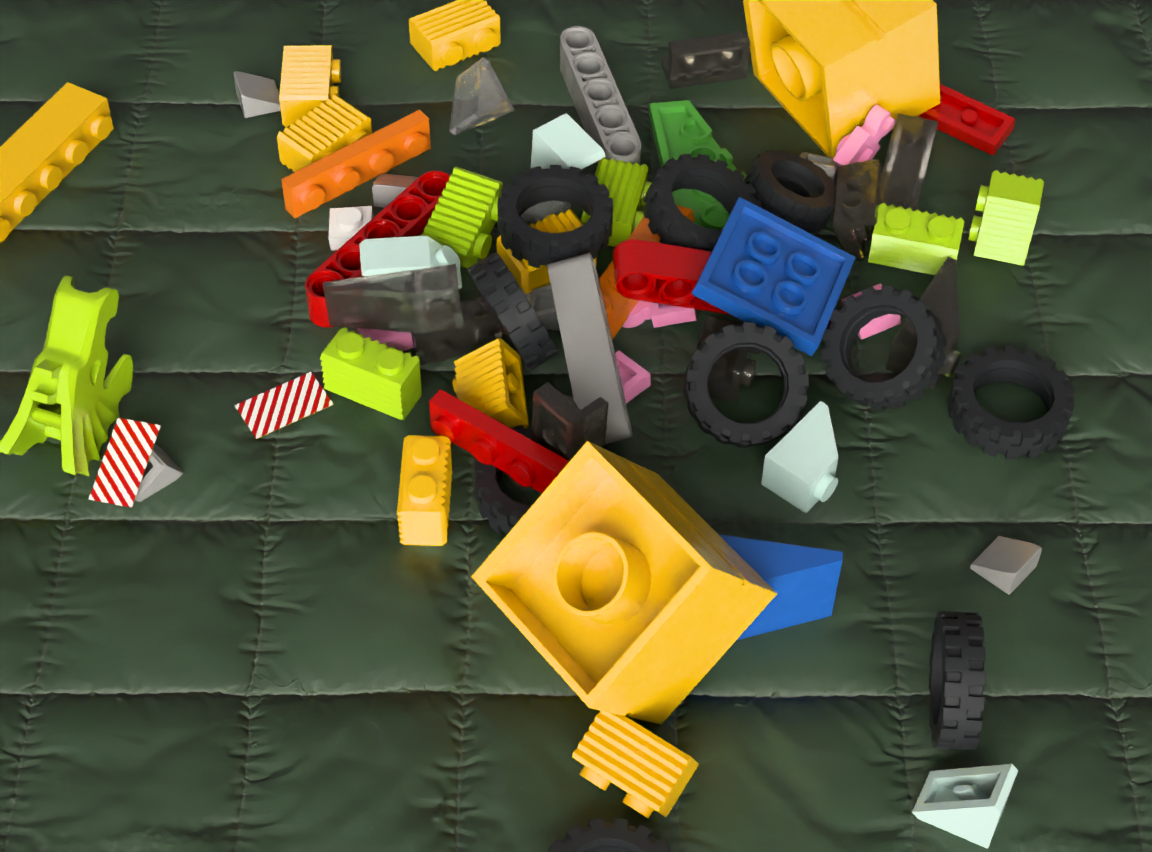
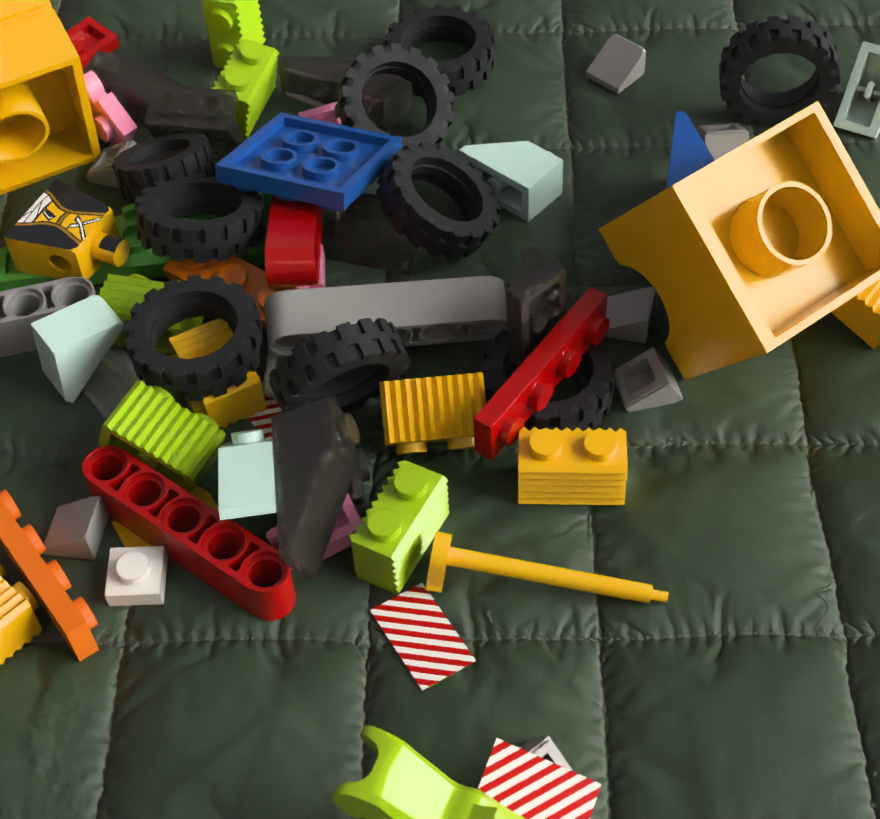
camera: 85 degrees left, 0 degrees up
none -> torso [4,180,130,280]
none -> yellow piece [425,531,669,604]
none -> light grey slope [696,123,749,160]

